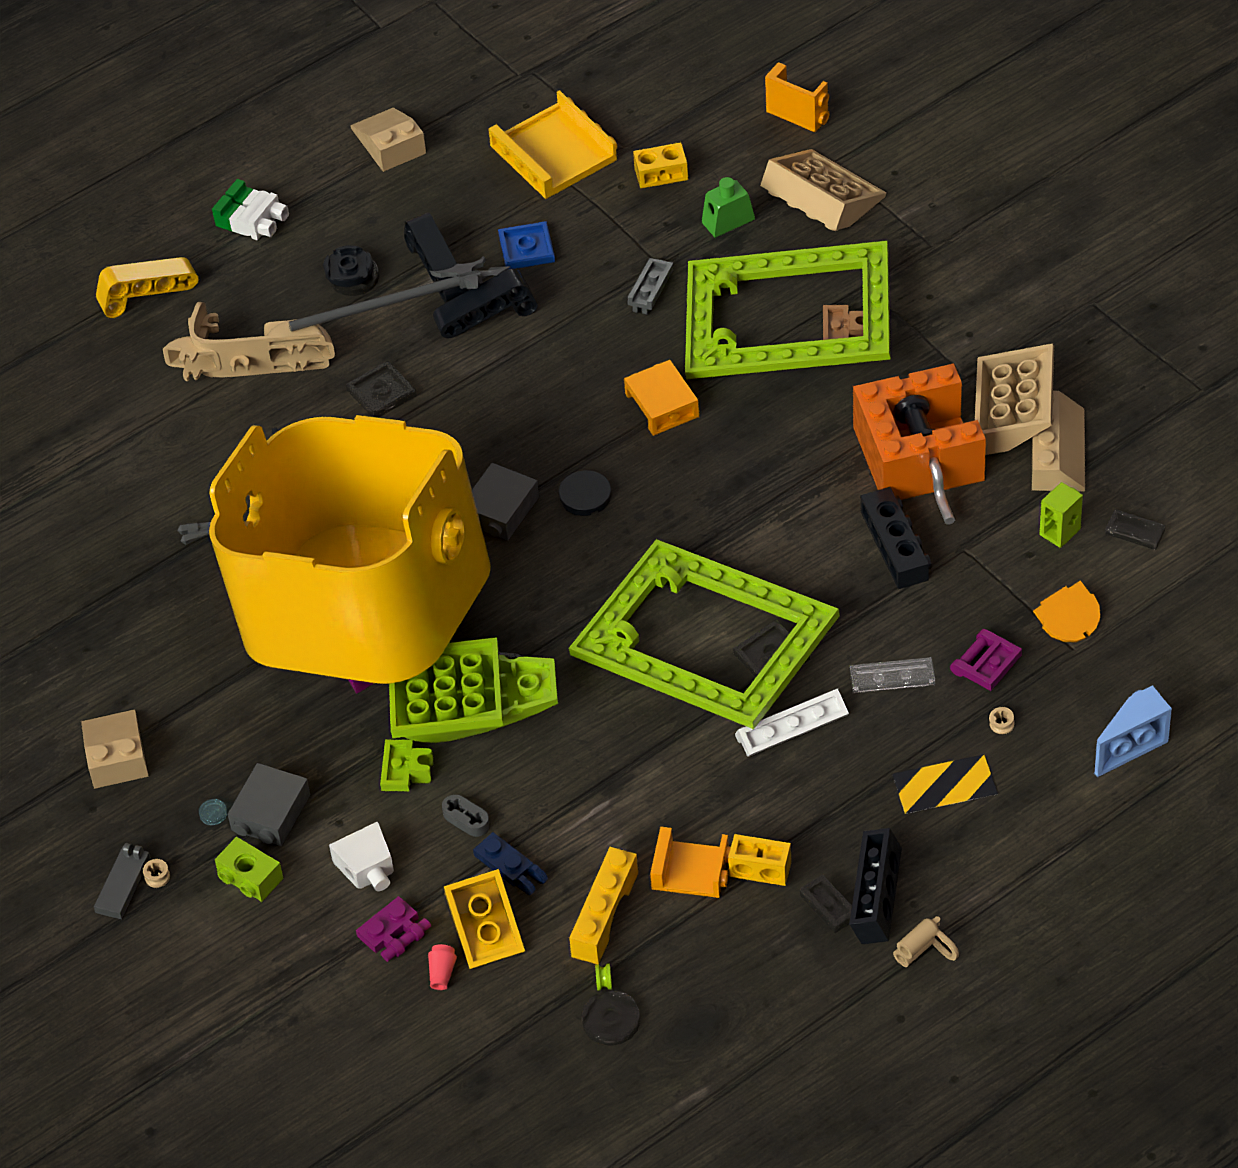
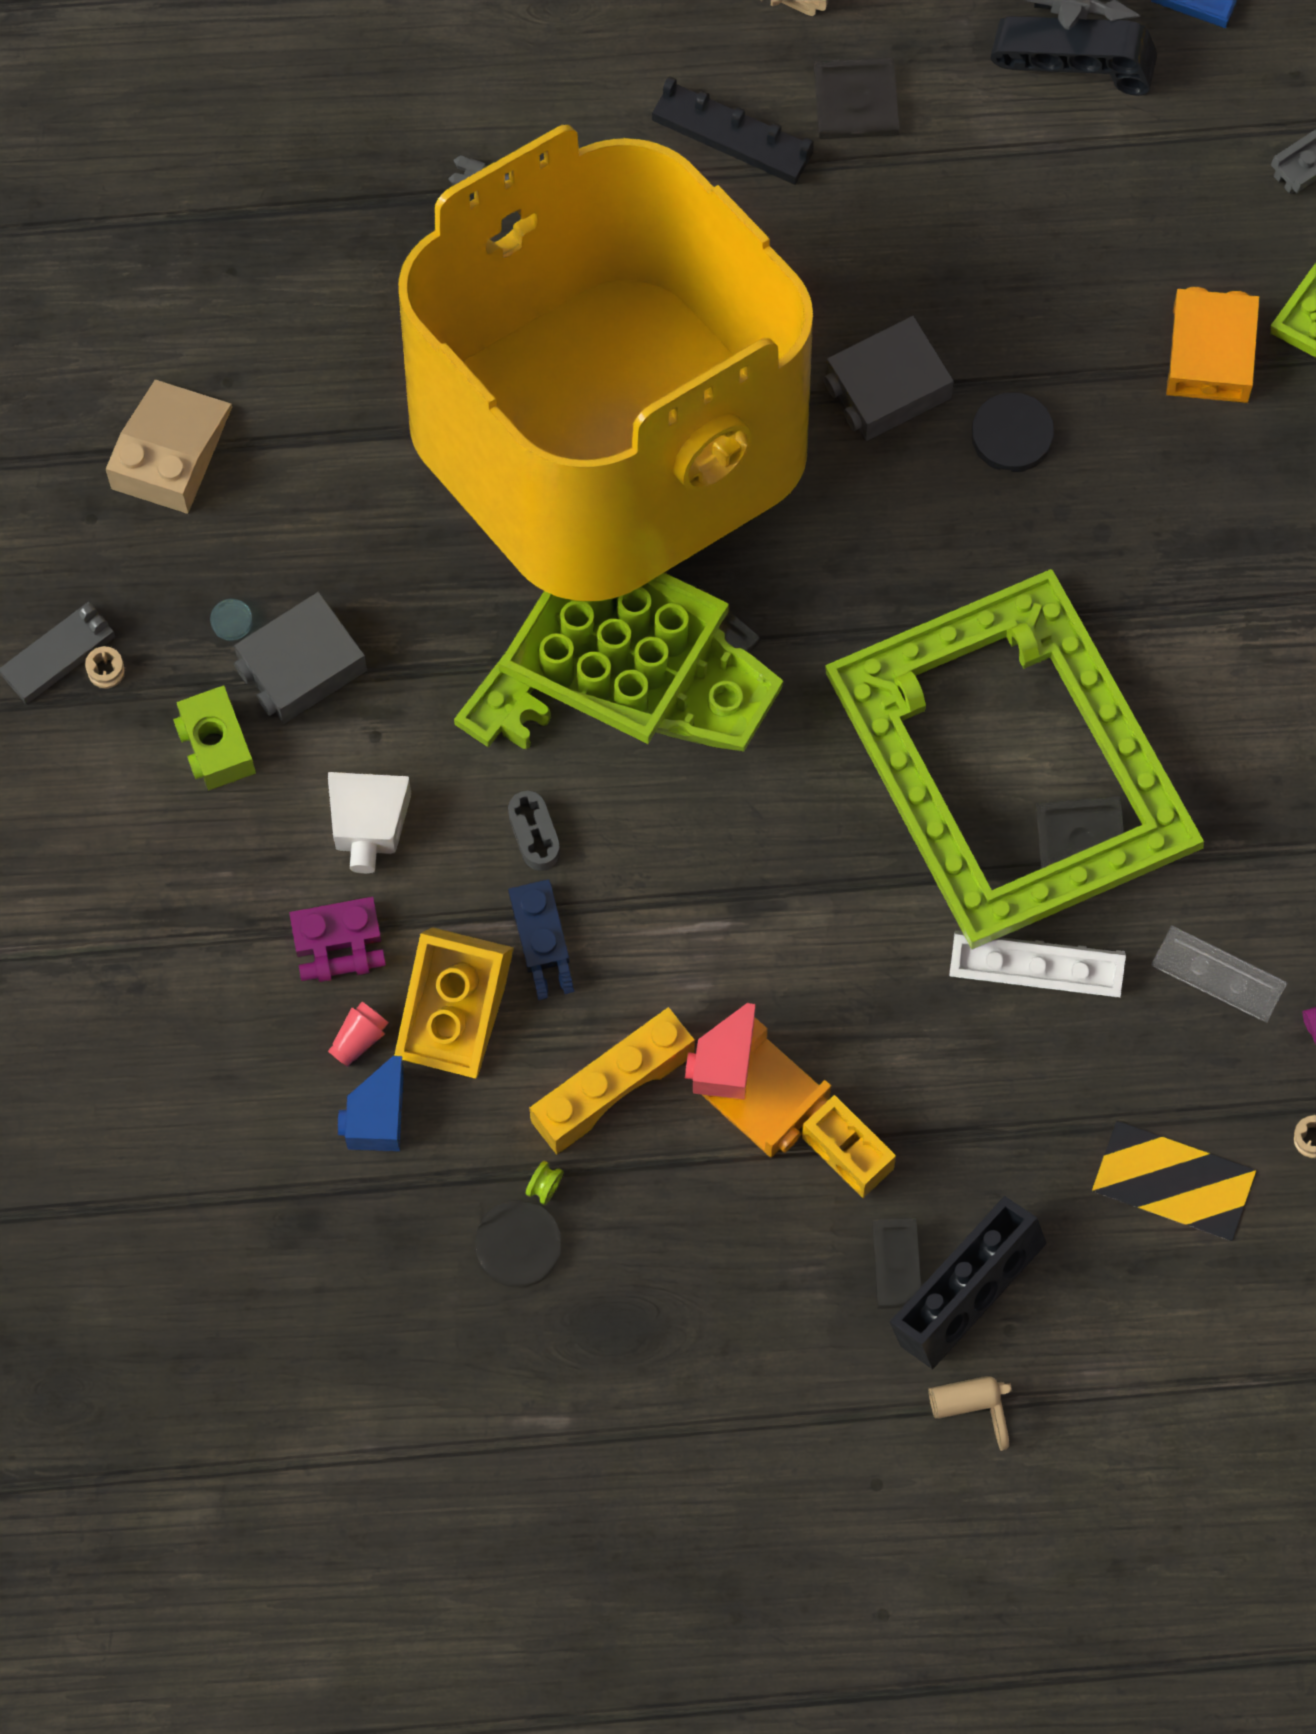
camera: 30 degrees right, 20 degrees up
none -> blue slope [338,1056,404,1151]
none -> coral slope [685,1003,755,1100]

